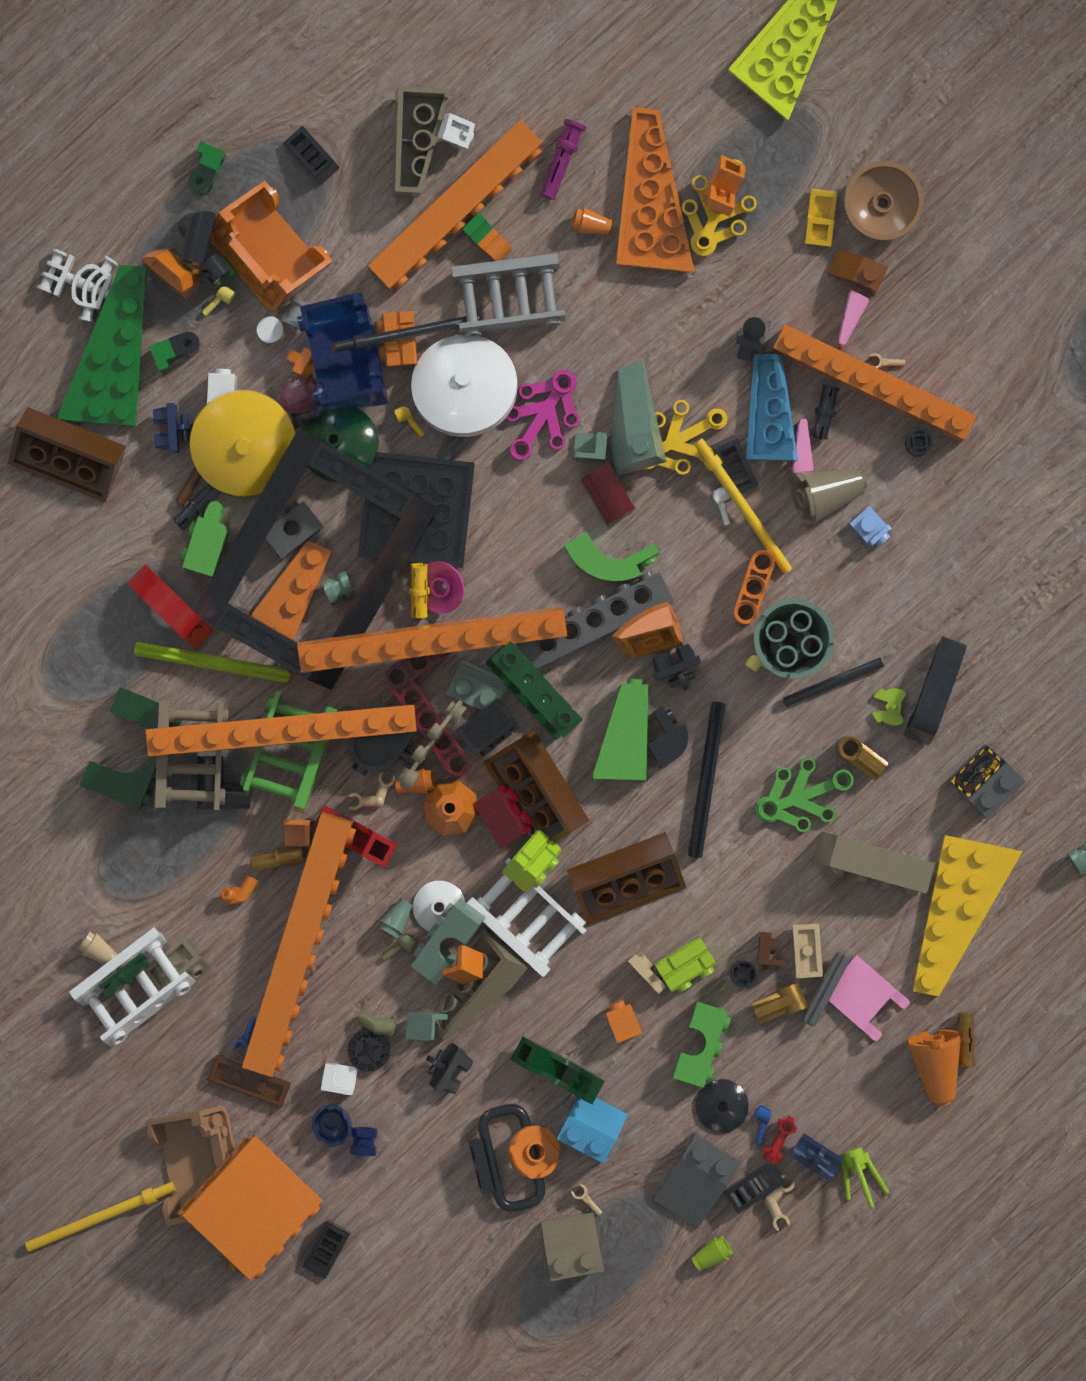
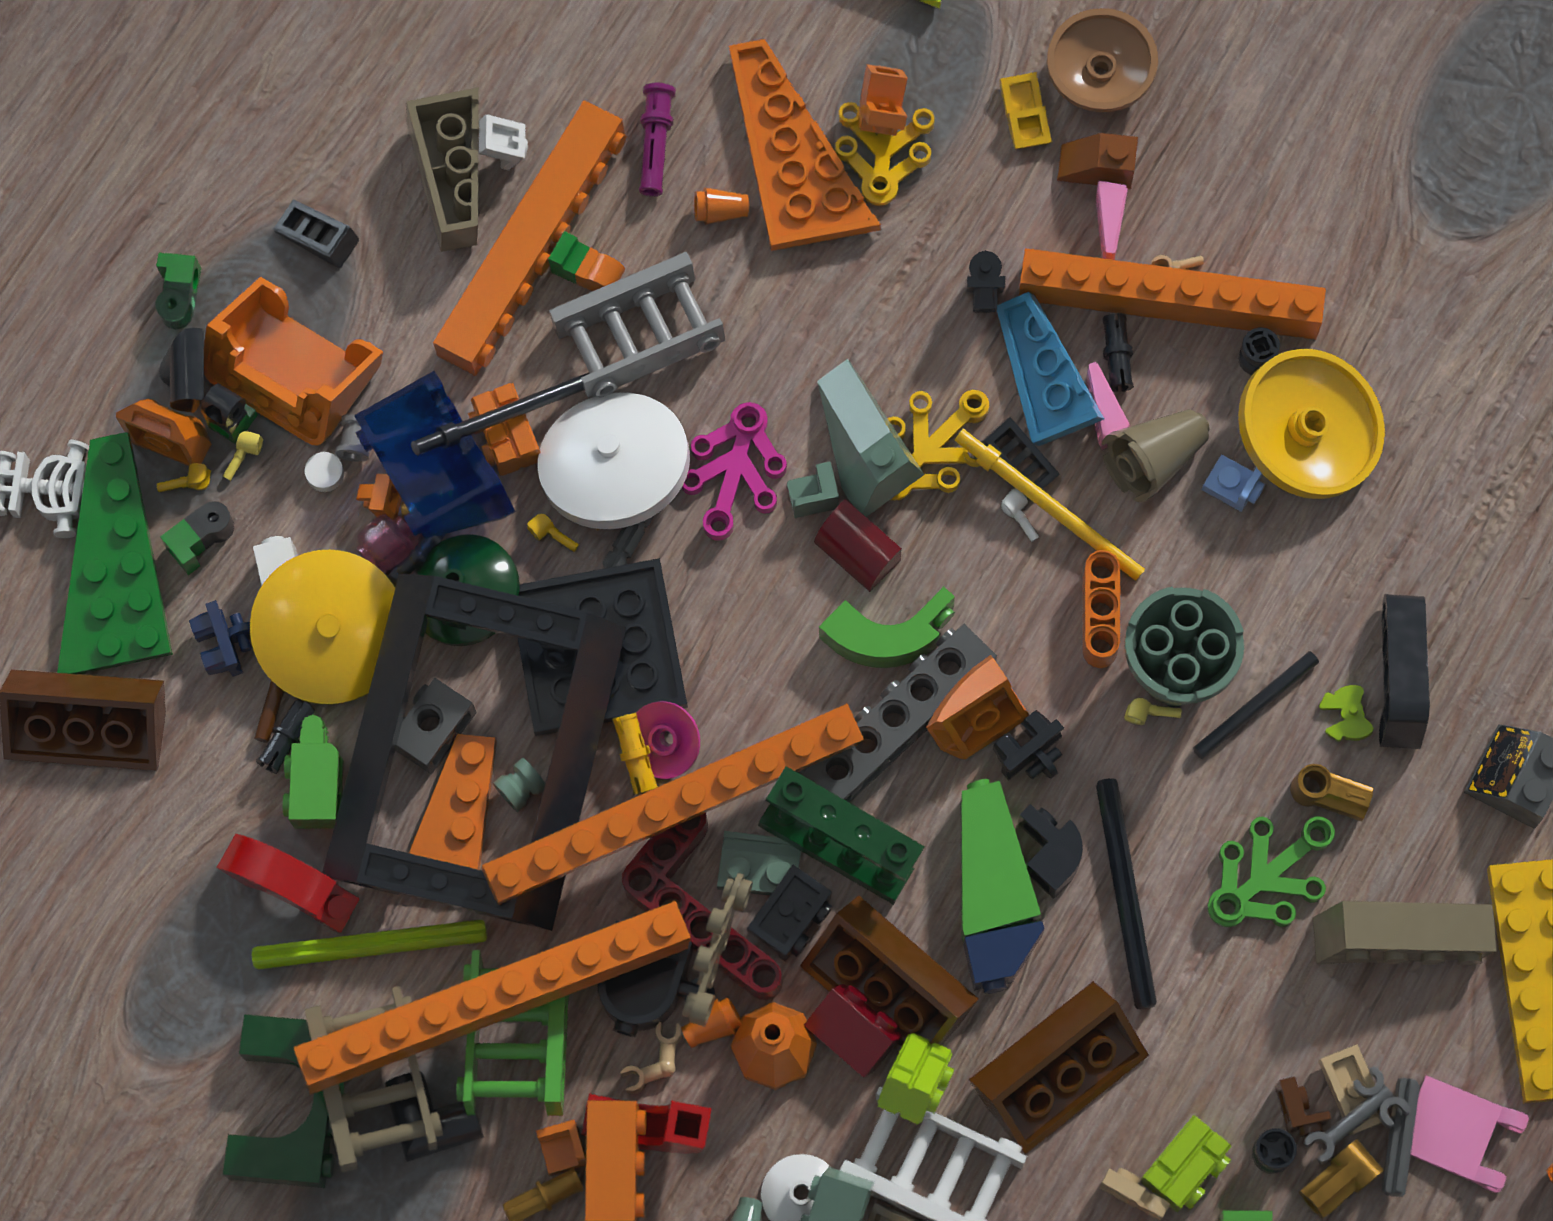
camera: 15 degrees left, 15 degrees down
none -> yellow hand [156,463,211,492]
none -> dark blue slope [963,921,1044,994]
none -> yellow dish [1238,349,1385,499]
none -> flat silver bar [1304,1066,1410,1164]

